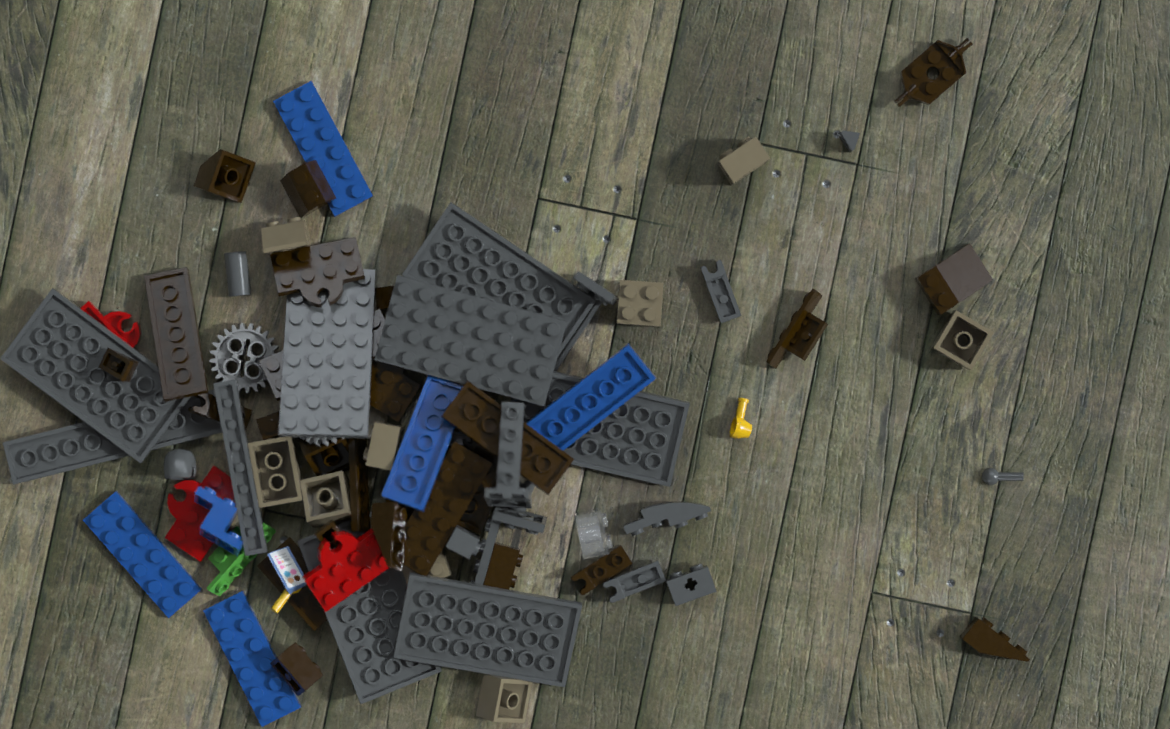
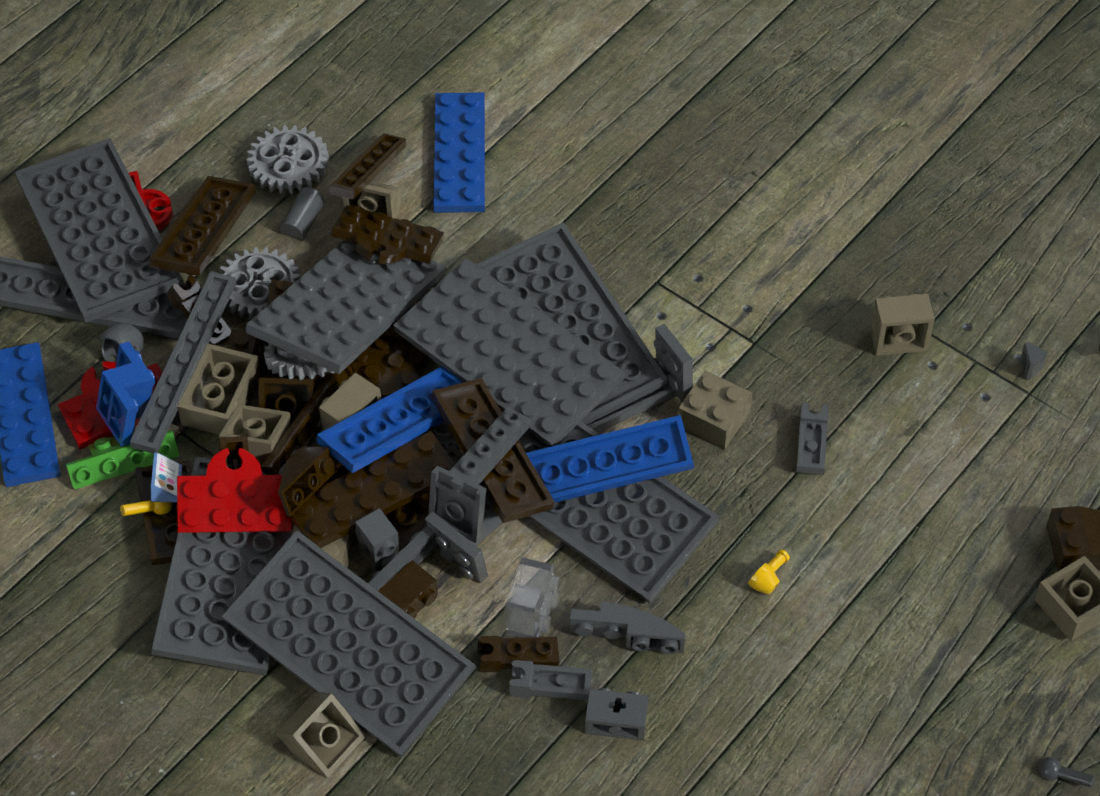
camera: 25 degrees right, 35 degrees down
dark brown slope [99,348,139,382] -> none
dark brown slope [194,149,256,203] -> none
blue plate [203,591,302,727] -> none
dark brown brick [270,642,323,696] -> none
dark brown slope [280,160,336,219] -> none
dark brown bracket [766,289,828,369] -> none
none -> light grey gear [247,125,329,194]
none -> dark brown tile [329,133,406,200]

